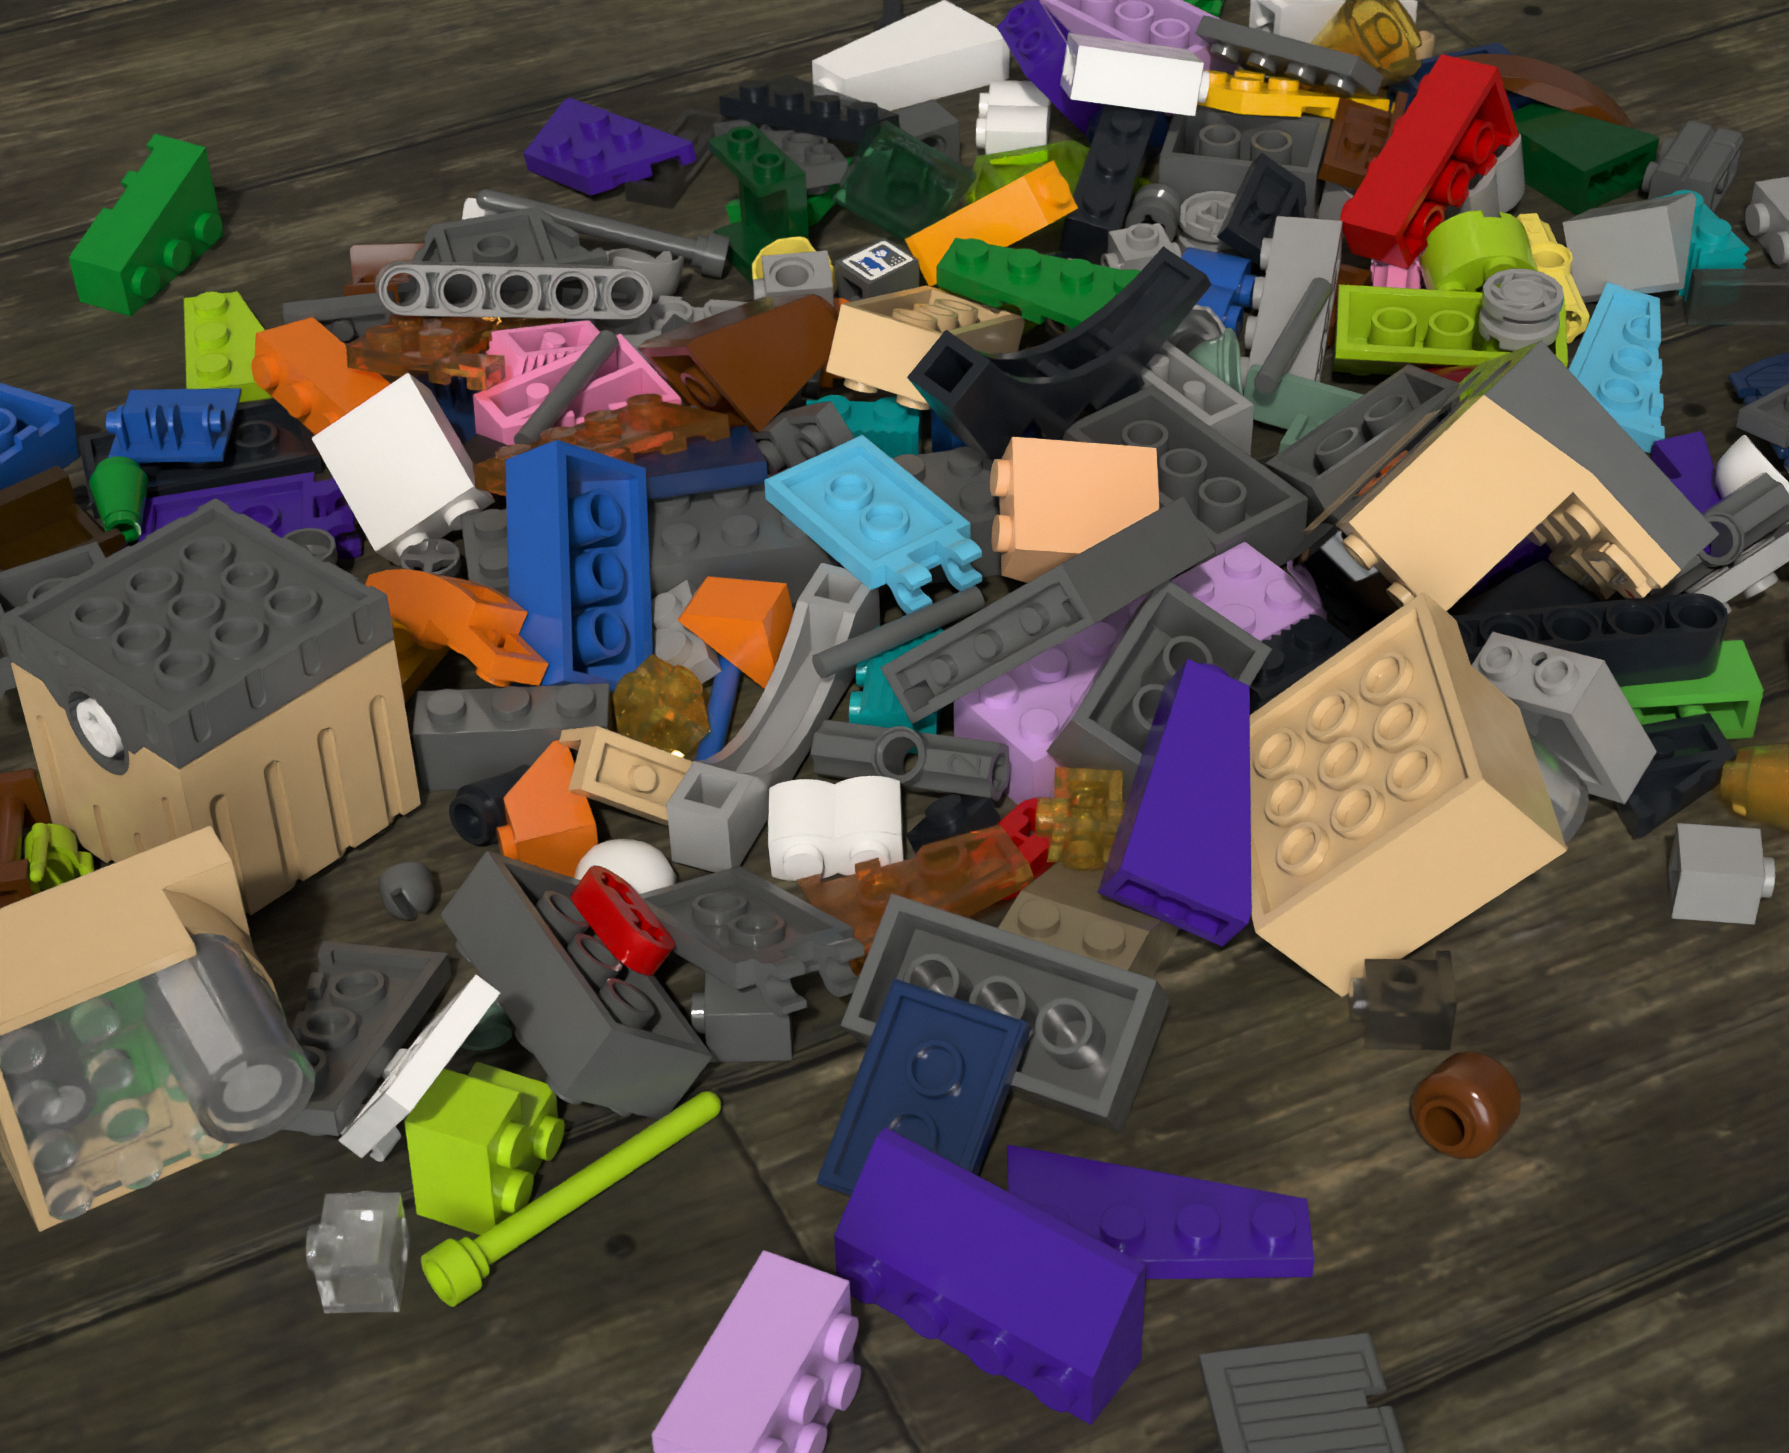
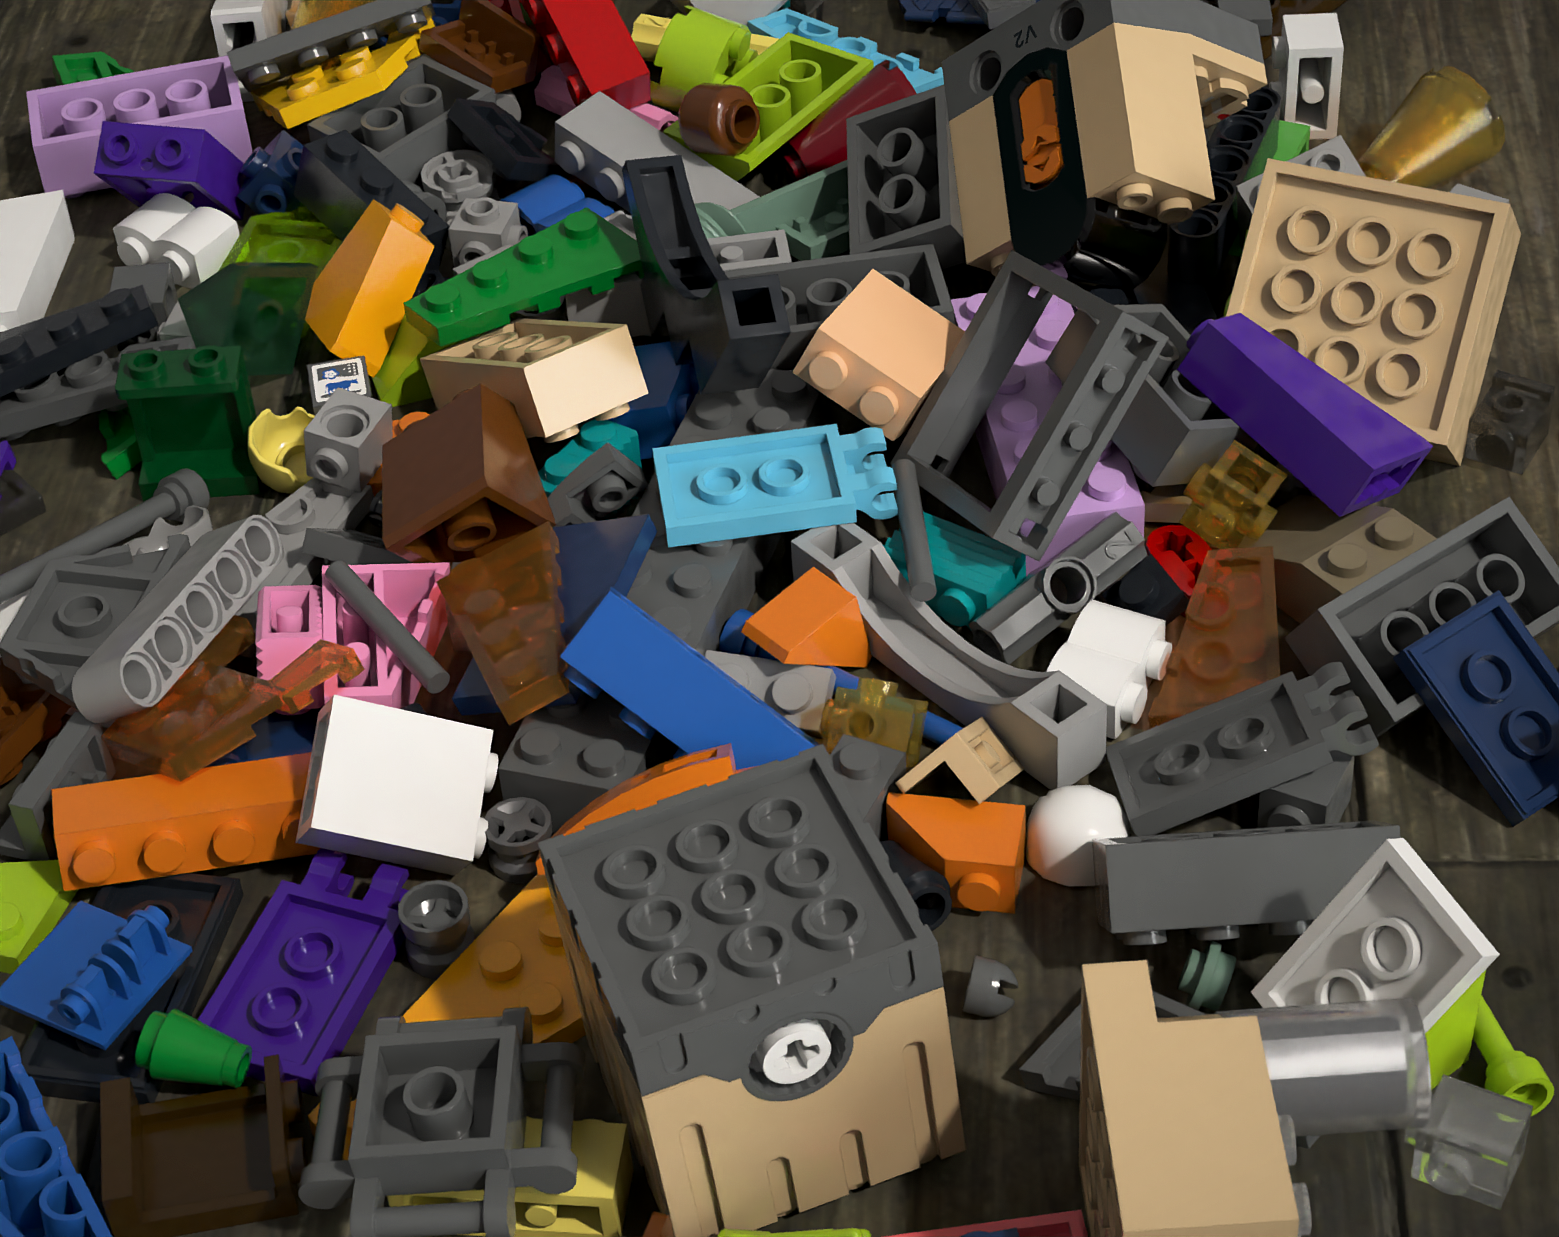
camera: 60 degrees left, 0 degrees up
red beam [570,865,675,976] -> none
white brick [1060,33,1210,116] -> none
dark grey bar [1254,277,1332,394] -> none
light grey wheel [1478,269,1564,351] -> none
none -> reddish brown head [678,83,760,156]

